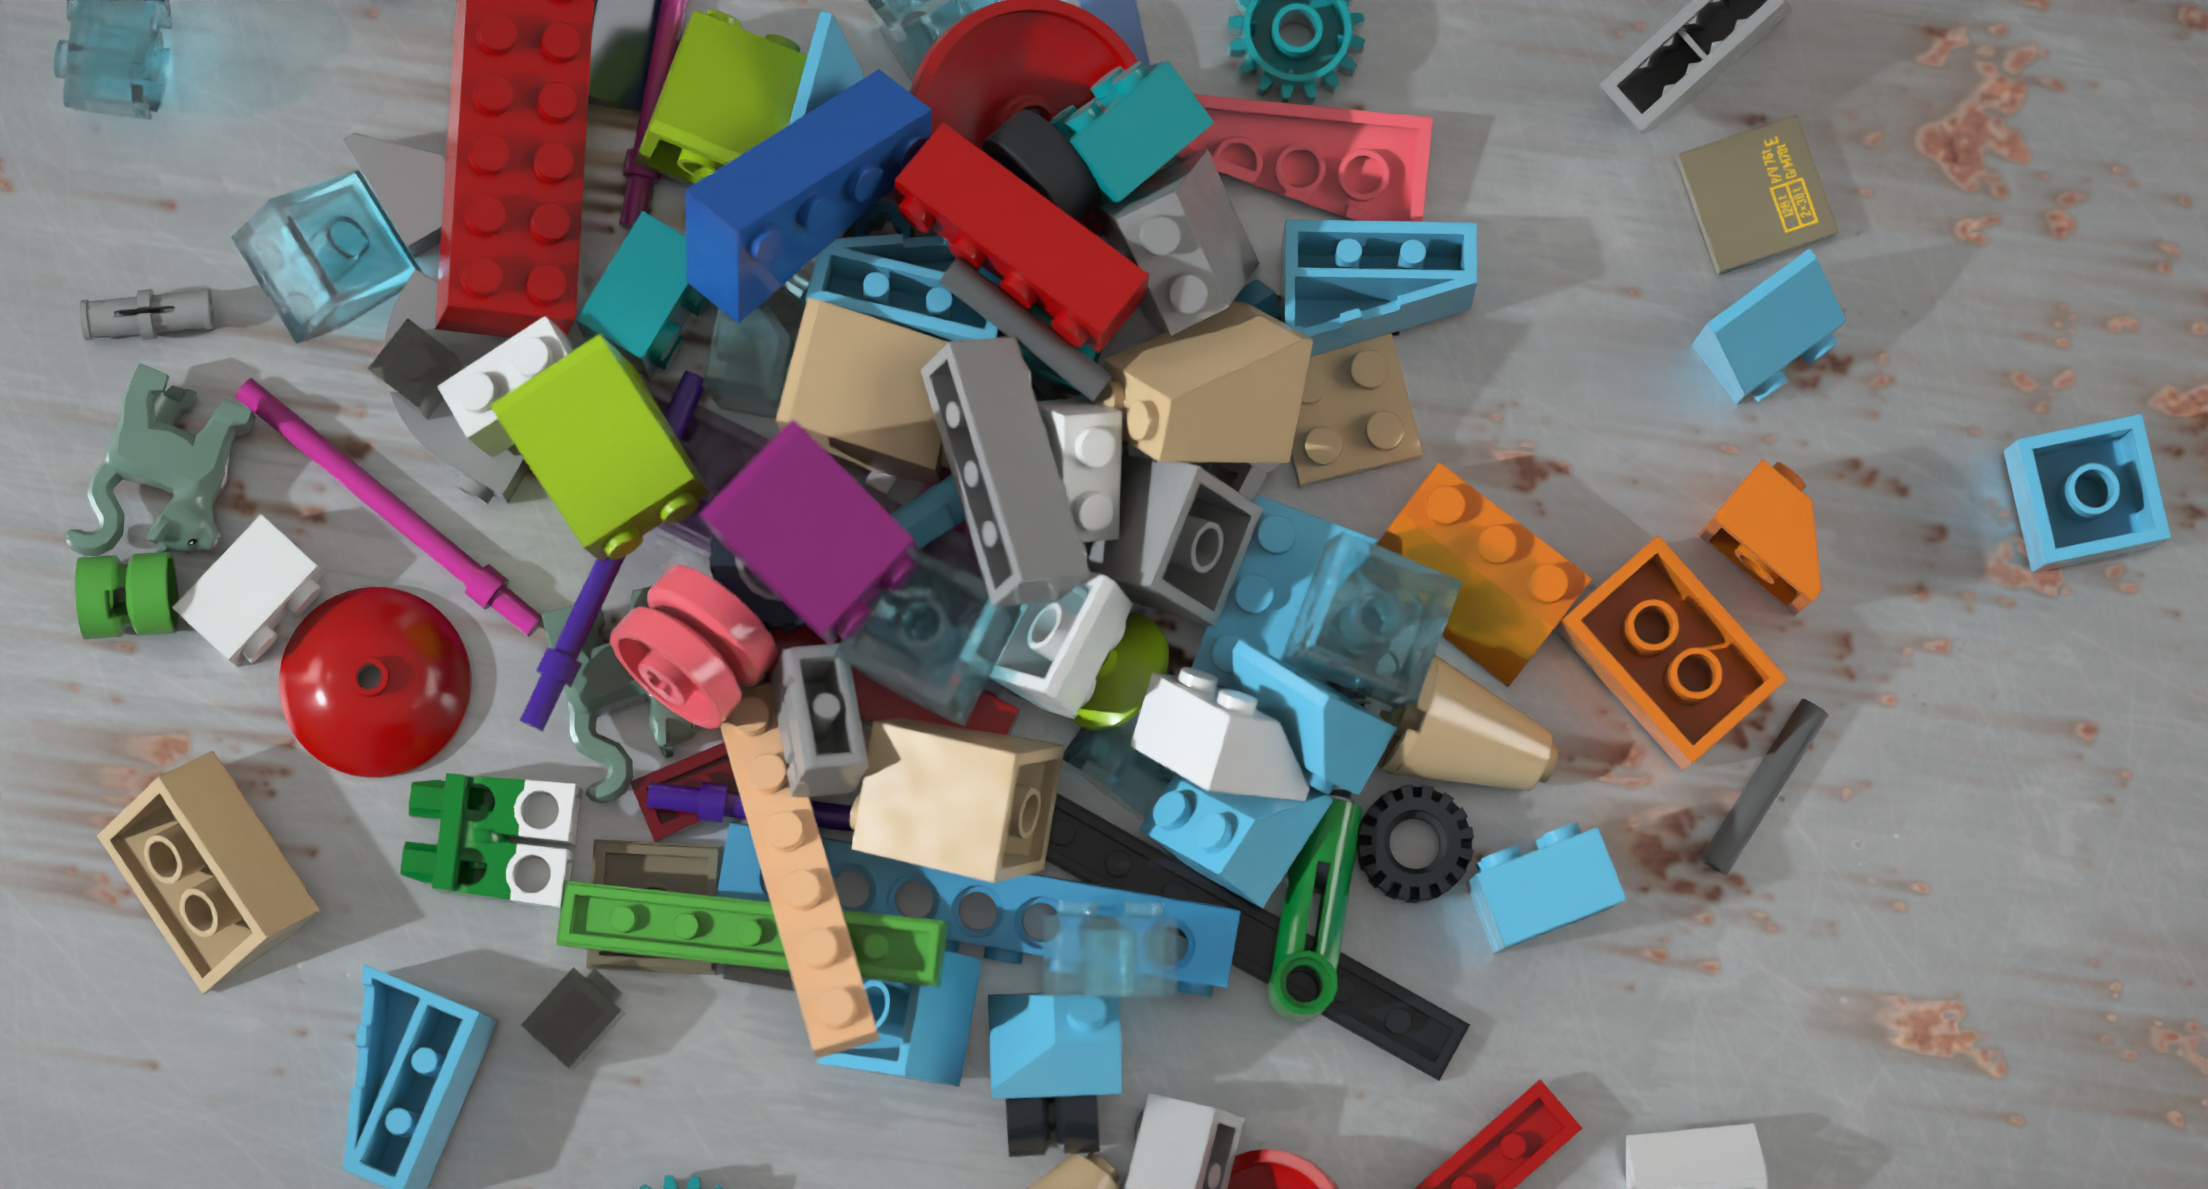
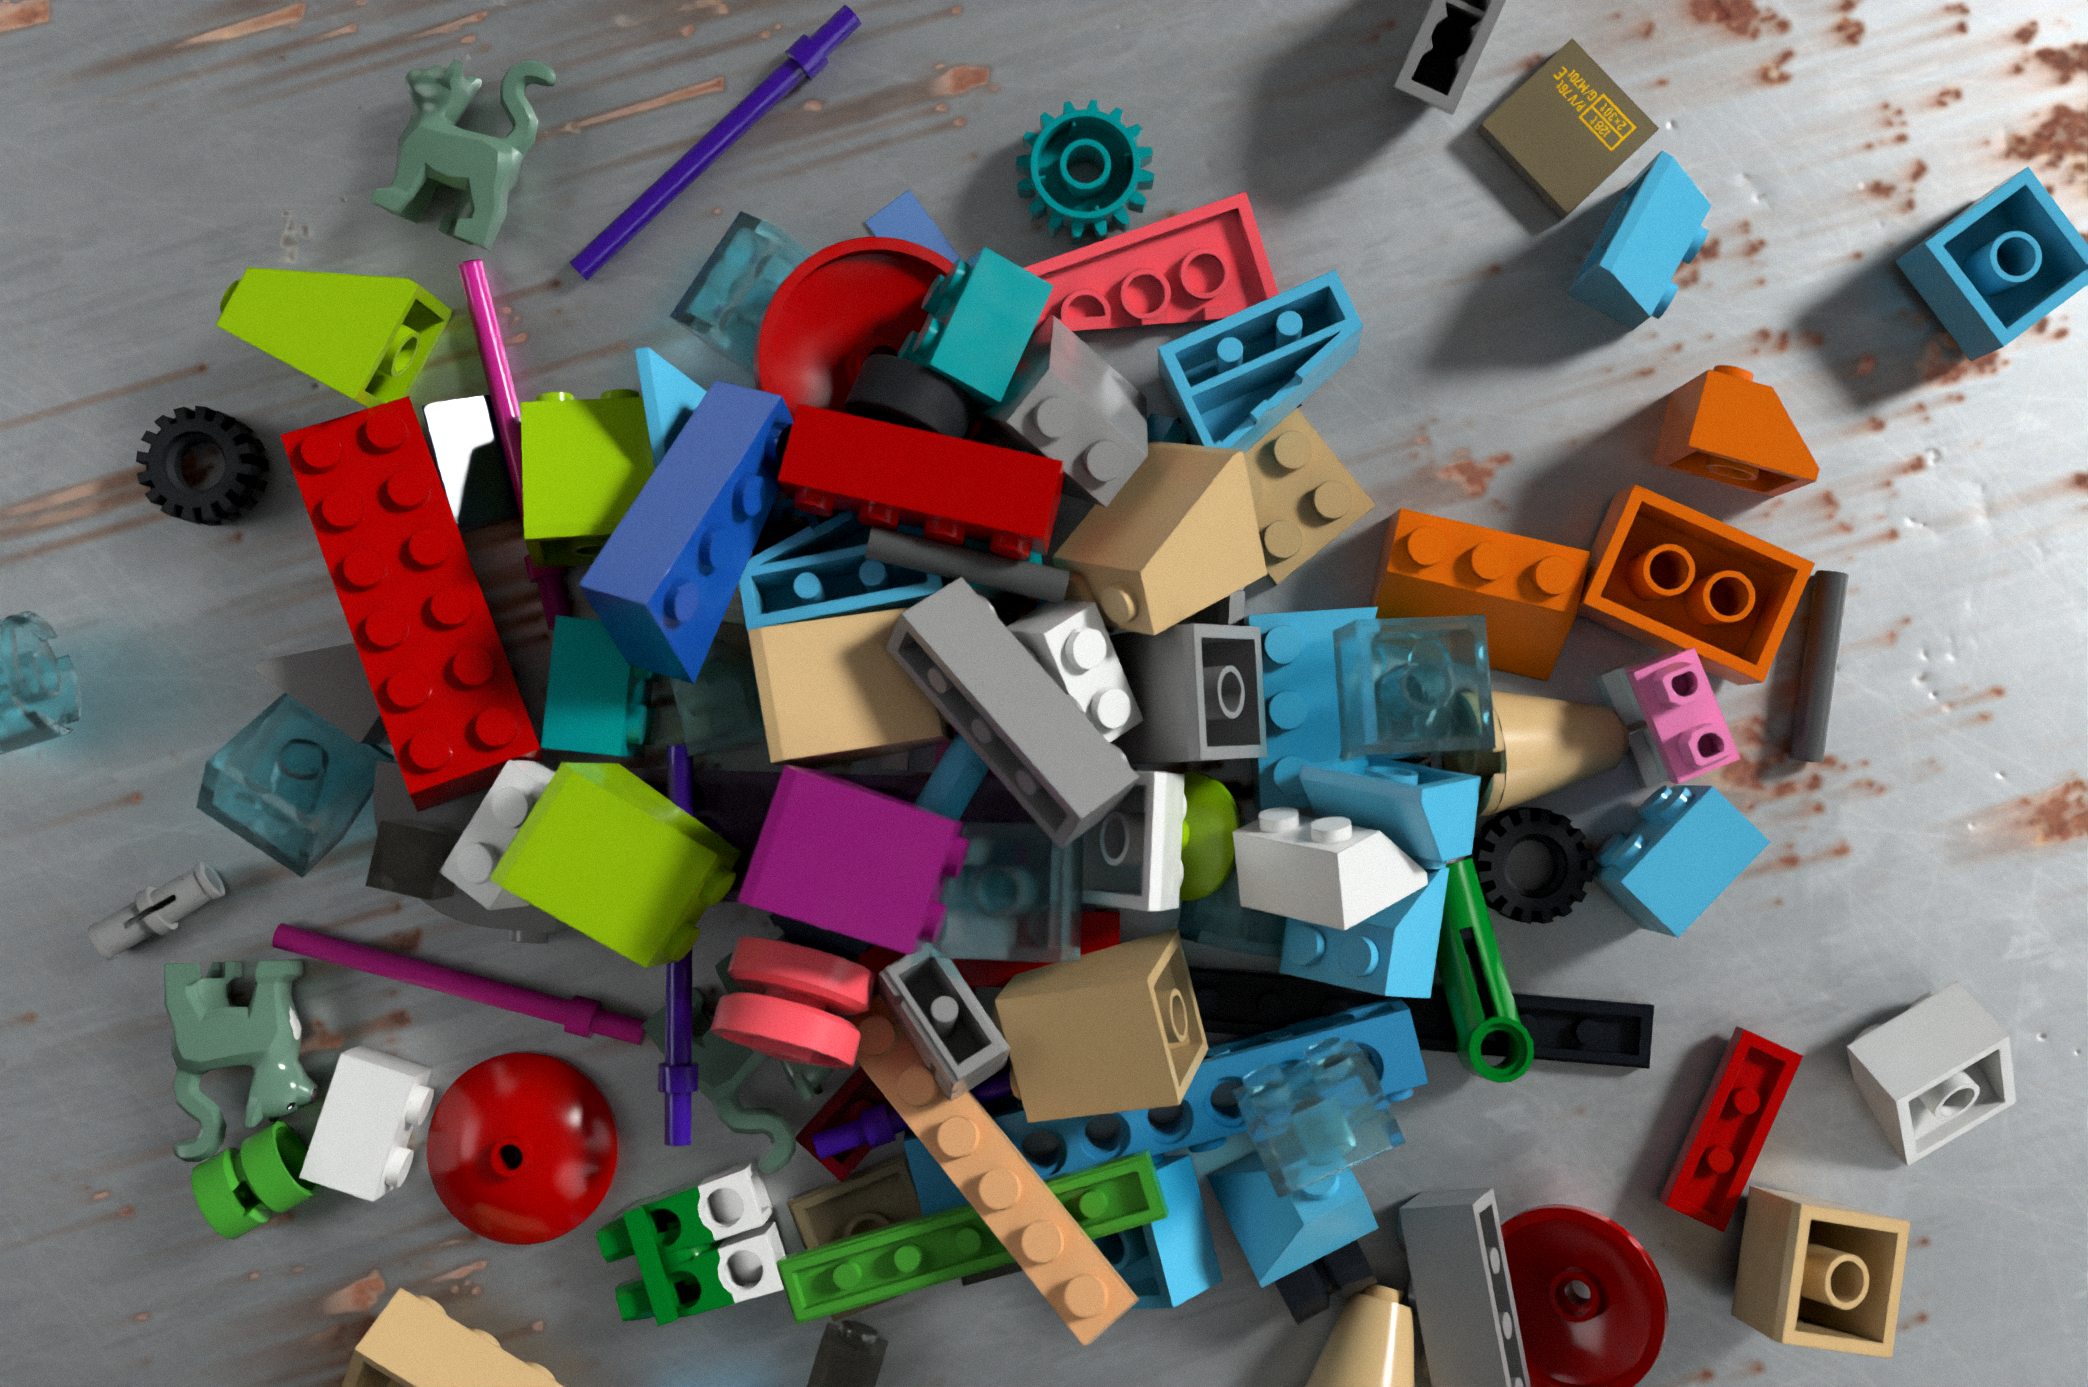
camera: 15 degrees left, 5 degrees up
none -> bright pink hips [1595,648,1741,788]

